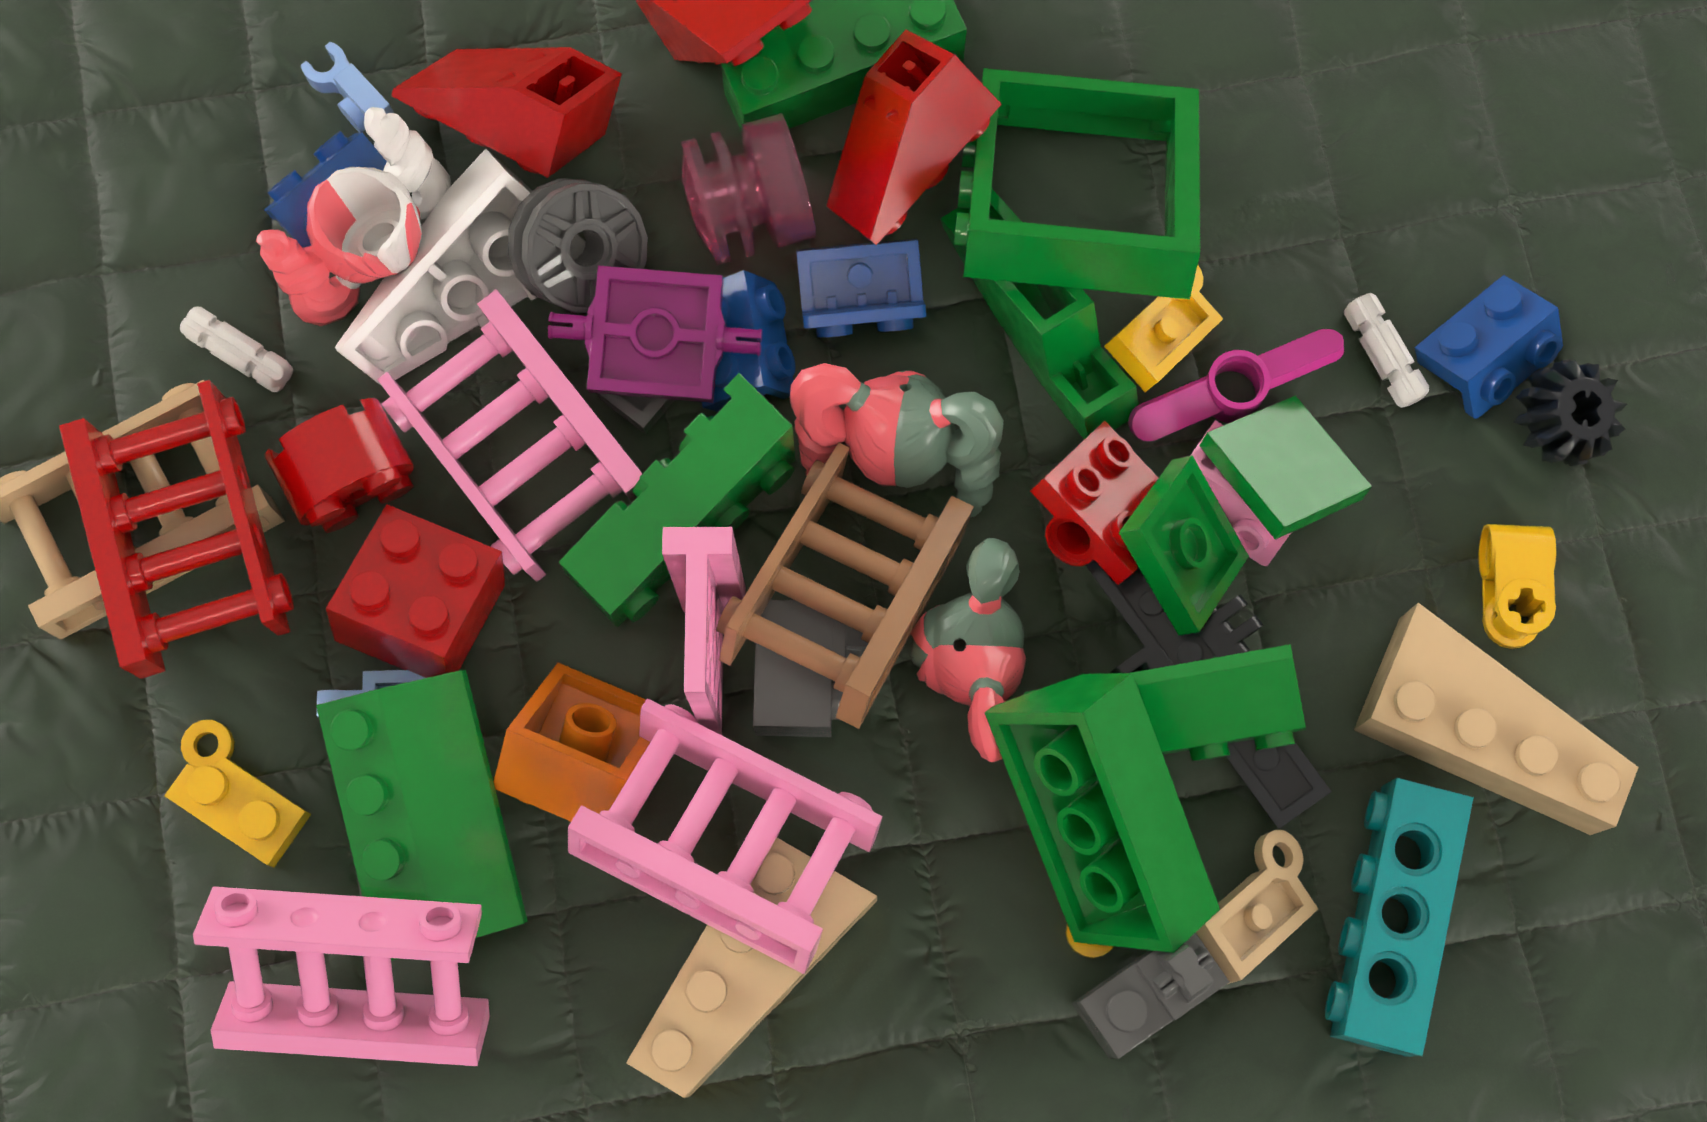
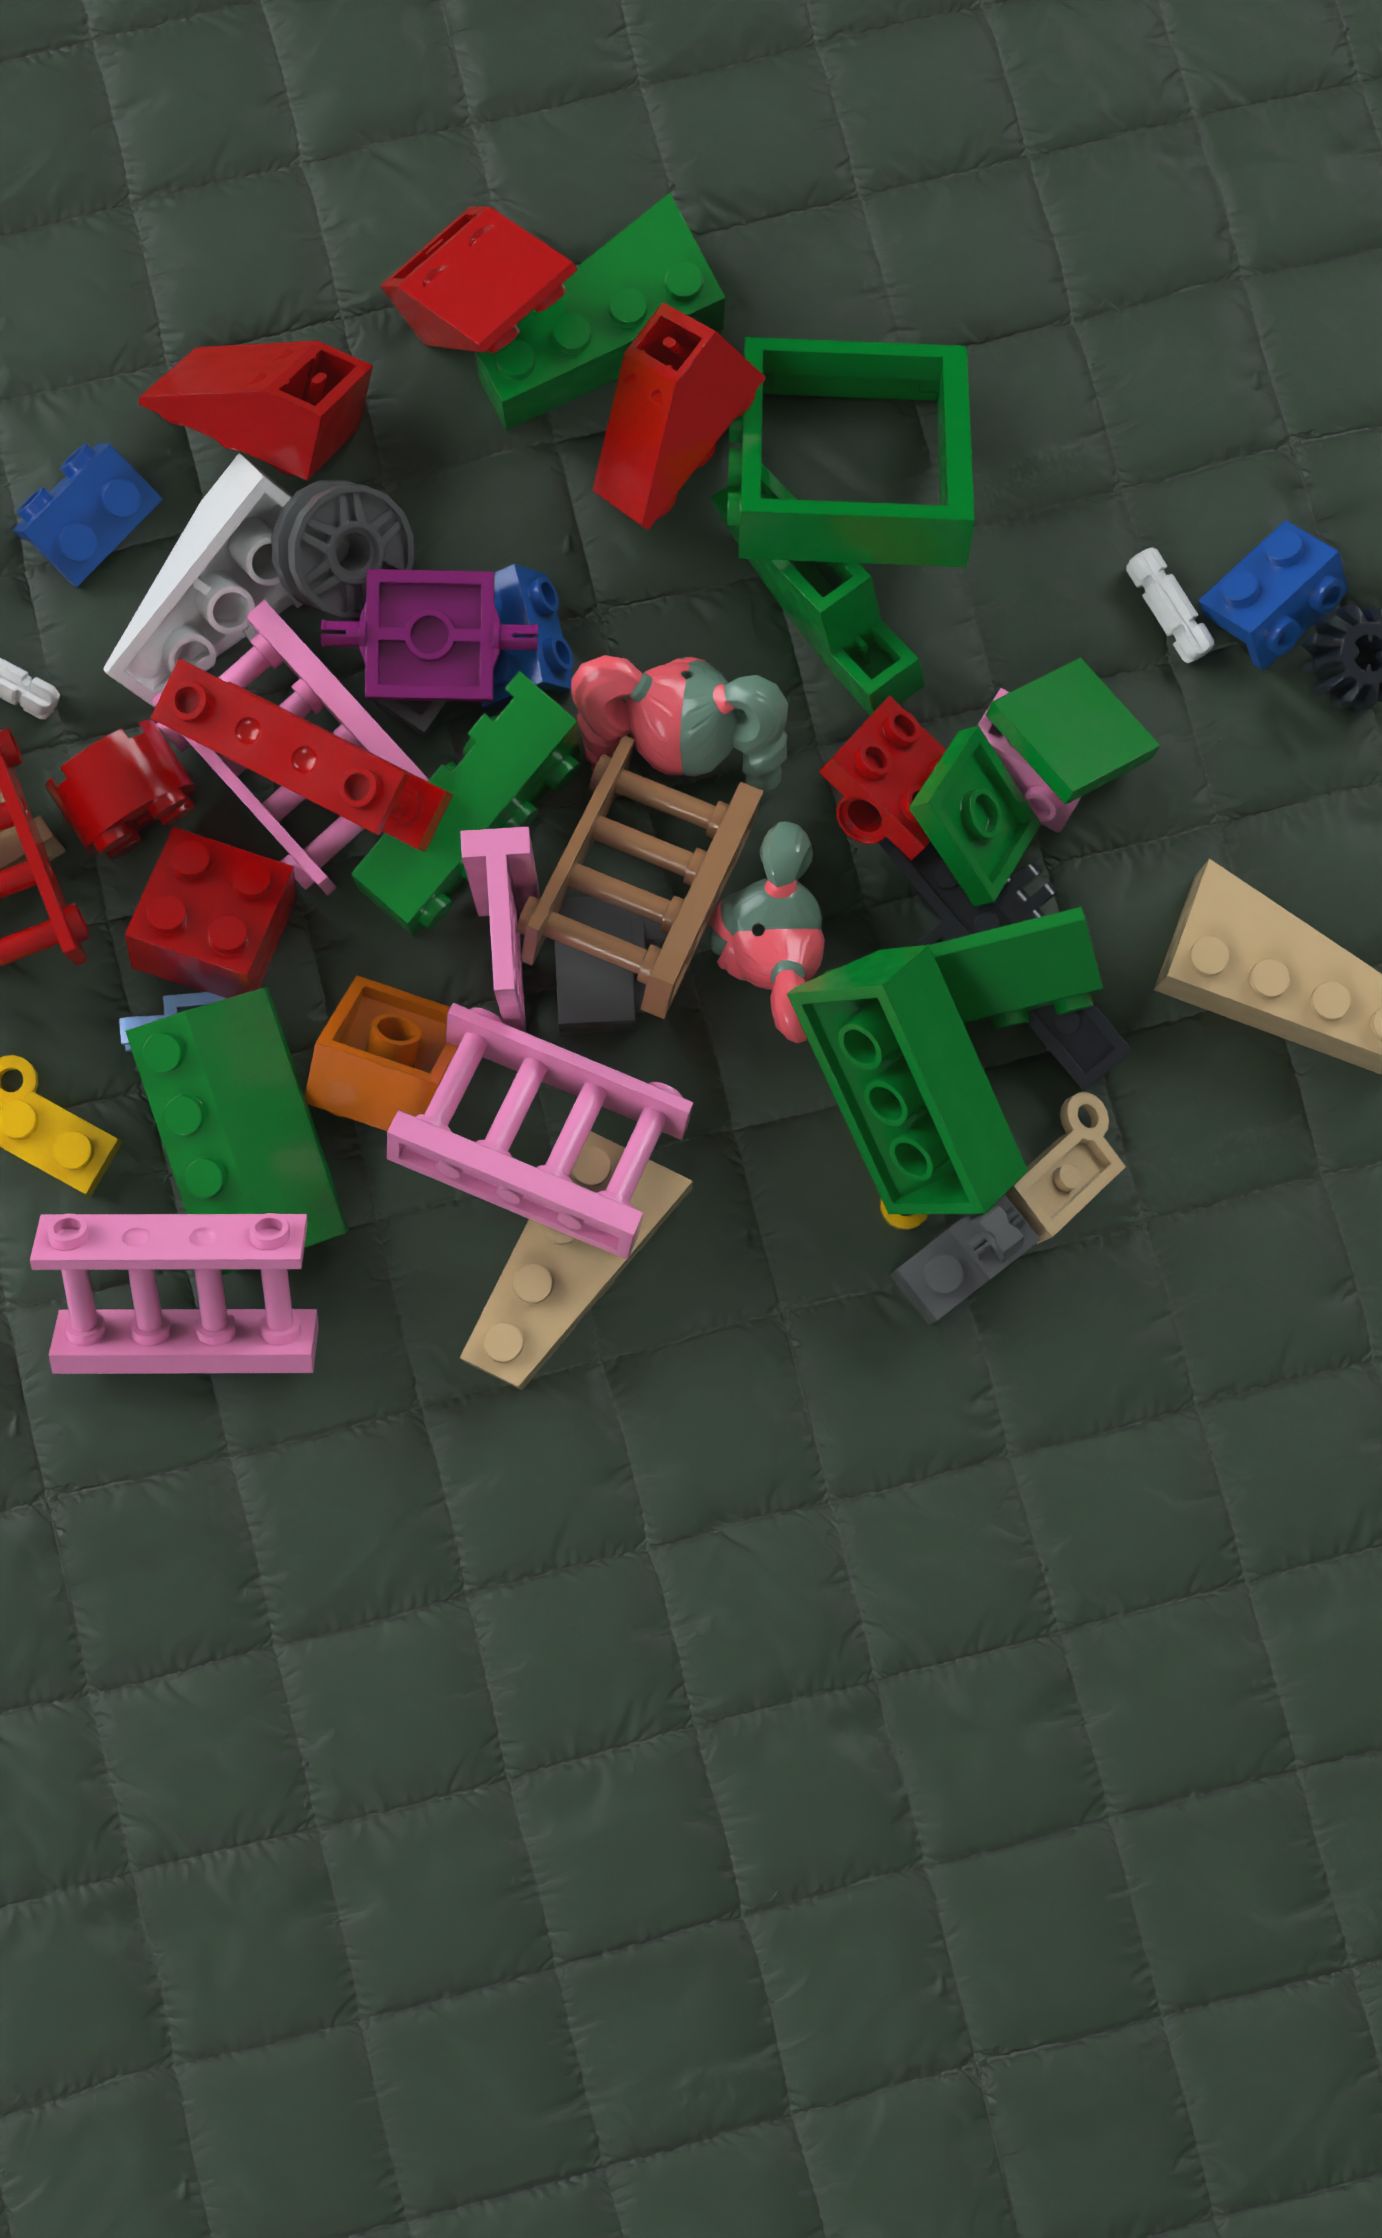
camera: 10 degrees left, 5 degrees up
hair [256,107,451,326] -> none
light blue plate [301,42,394,132] -> none
clear pink wheel [680,113,816,266] -> none
blue bracket [796,238,926,337] -> none
yellow hinge [1104,265,1223,392] -> none
dark pink piece [1128,329,1344,441] -> none
teal brick [1325,778,1474,1057] -> none
yellow piece [1478,524,1556,649] -> none
none -> red fence [150,658,454,852]

